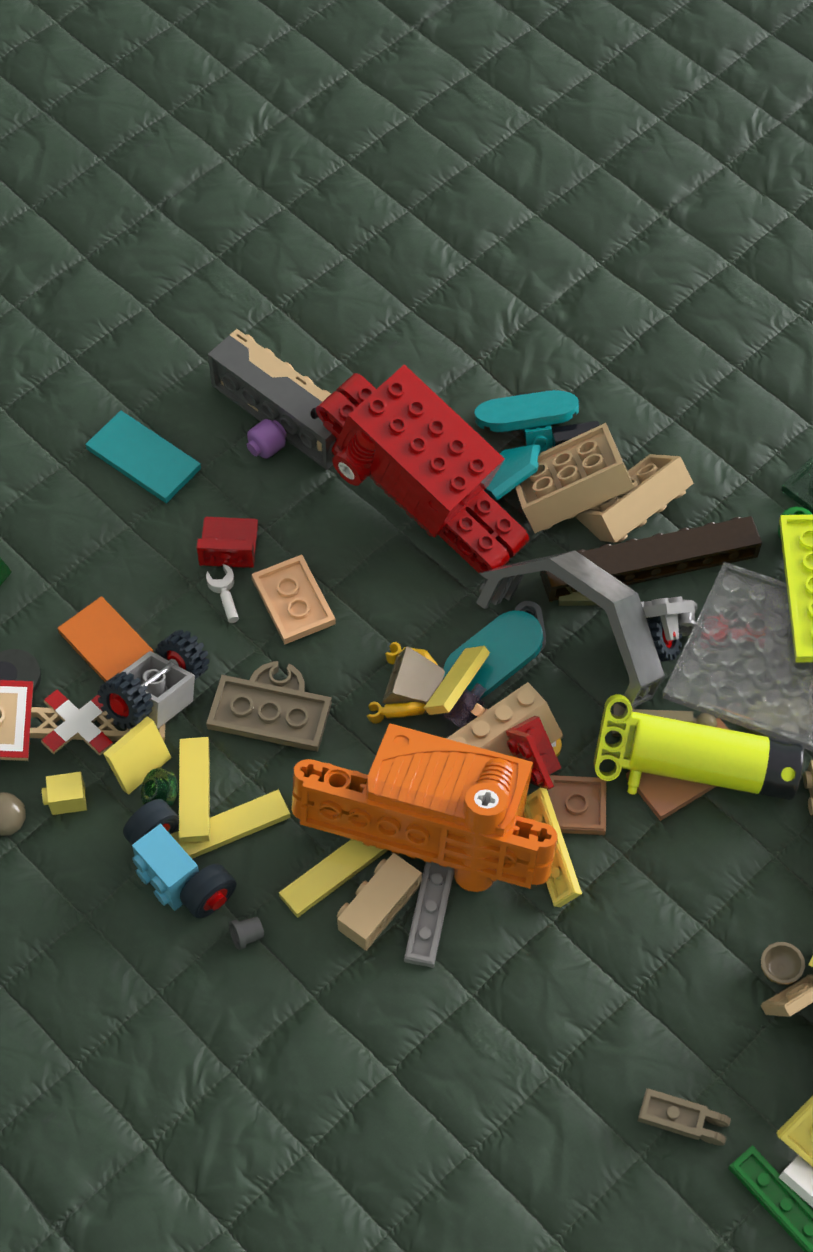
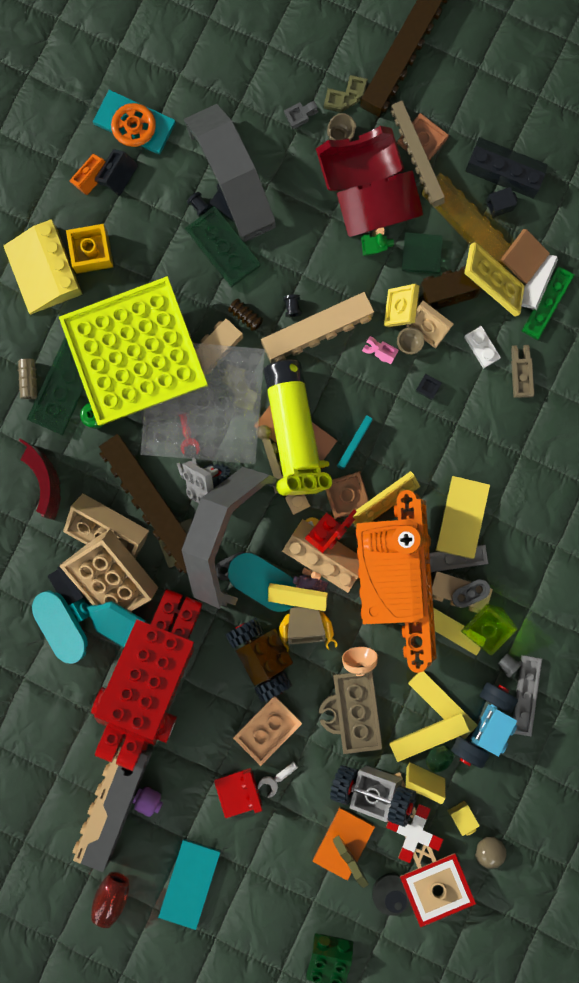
camera: 110 degrees left, 25 degrees up
none -> dark red panel [18,438,61,520]
none -> clear red piece [91,872,129,928]
none -> dark brown brick [225,618,293,703]
none -> tan plate [285,494,310,515]
none -> olive tile [333,835,369,888]
none -> teal tile [337,415,372,470]
none -> light nougat piece [342,647,378,676]
none -> bright pink plate [362,336,399,364]
none -> black plate [416,374,442,400]
none -> light yellow tile [436,476,490,559]
none -> dark grey plate [451,580,490,608]
none -> clear neon green slope [461,604,517,656]
none -> white plate [464,326,501,369]
none -> light grey tile [513,655,542,736]

